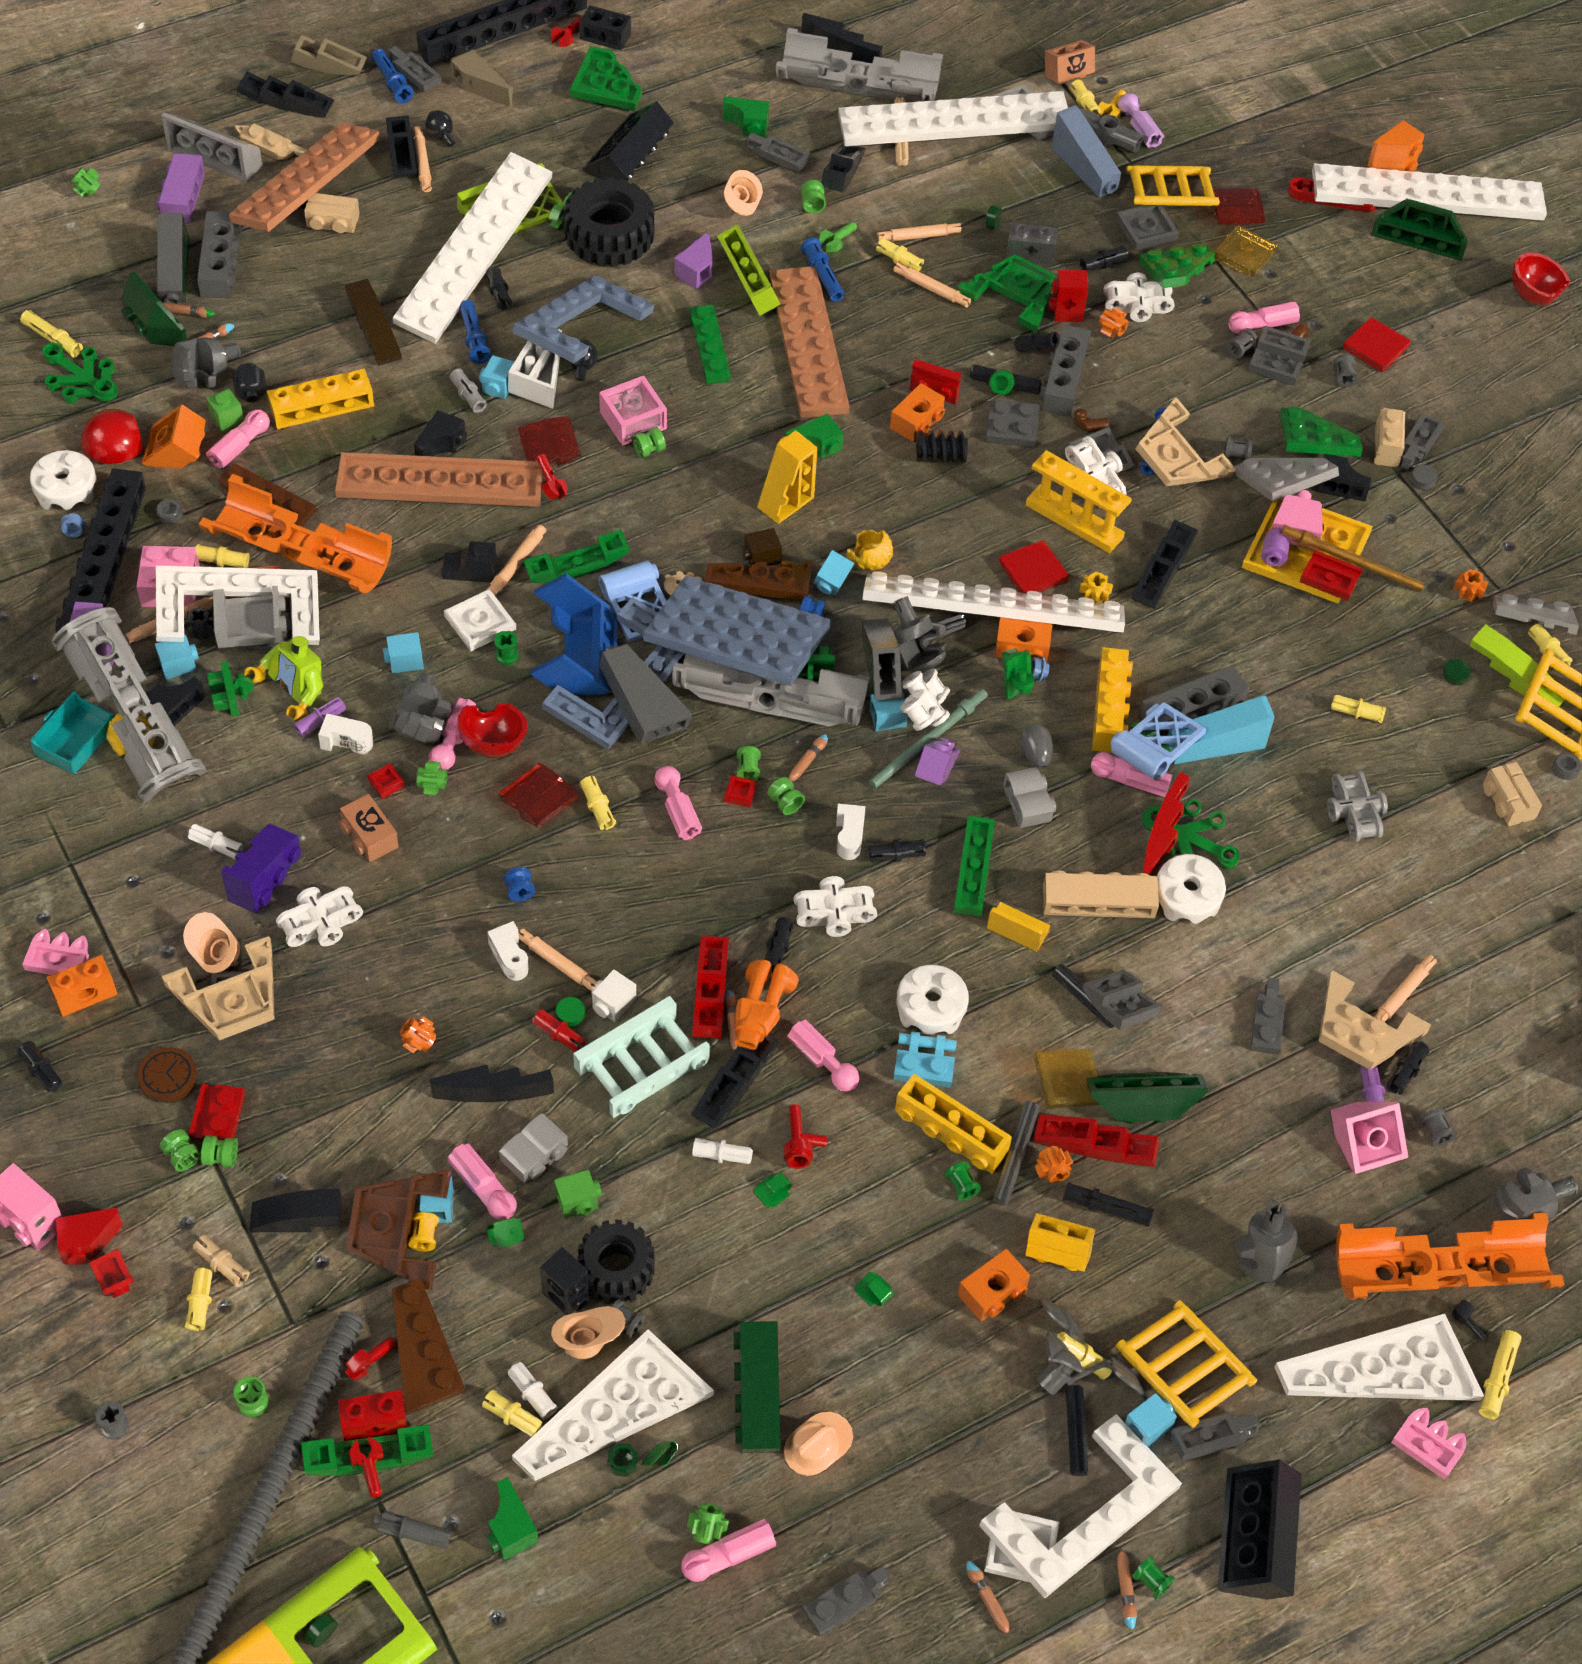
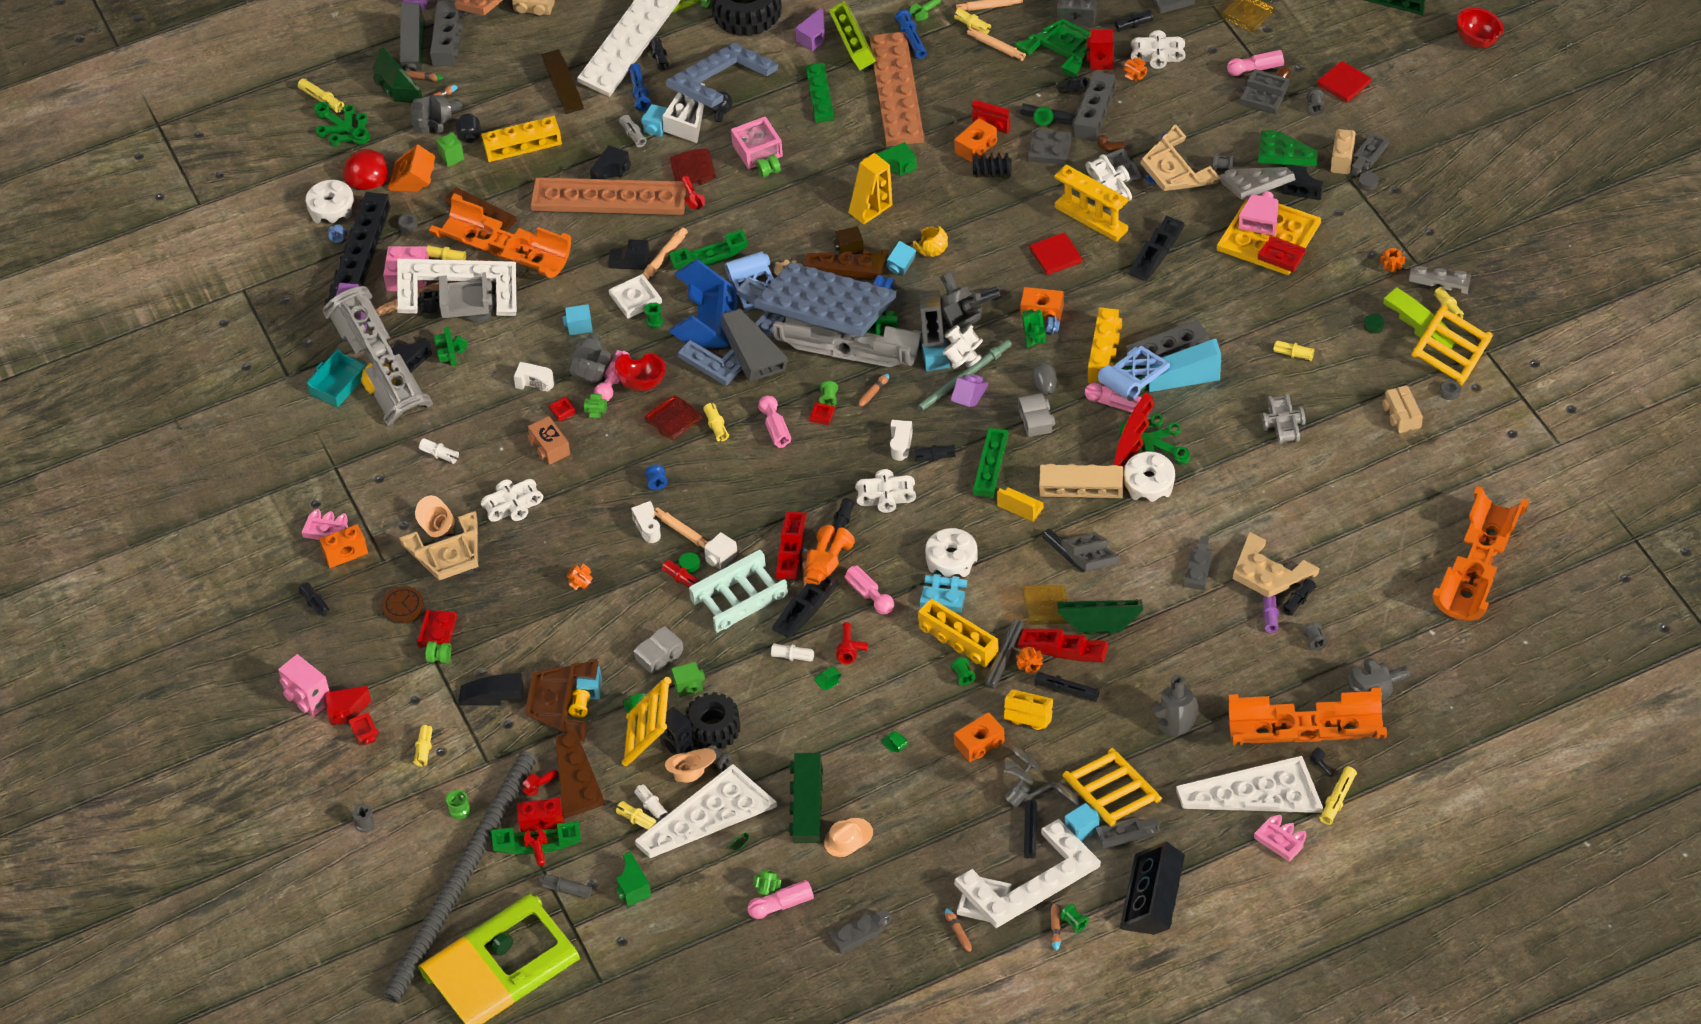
camera: 10 degrees right, 5 degrees down
medium azure brick [155,635,199,680] -> none
bright green wheel [159,1129,201,1172] -> none
tan pin [192,1235,250,1287] -> none
bright pink piece [206,409,270,469] -> none
dark purple wedge [221,823,301,914] -> none
lime torso [244,636,323,721] -> none
medium lavender axle [293,697,346,738] -> none
black slope [430,1064,554,1102] -> none
bright pink piece [448,1143,517,1220] -> none
dark green tile [607,1443,638,1477] -> none
bright green wheel [767,777,805,815] -> none
white plate [863,572,1125,632] -> none
light yellow pin [1057,1332,1112,1380] -> none
yellow gear [1079,572,1113,603] -> none
green plate [1139,243,1215,288] -> none
dark grey bush [1226,328,1258,359] -> none
medium lavender brick [1261,528,1290,566] -> none
pearl gold bar [1280,524,1424,592] -> none
bright pink slope [1330,1101,1408,1174] -> none
light nougat piece [1374,955,1437,1022] -> none
none -> yellow bar [622,677,671,766]

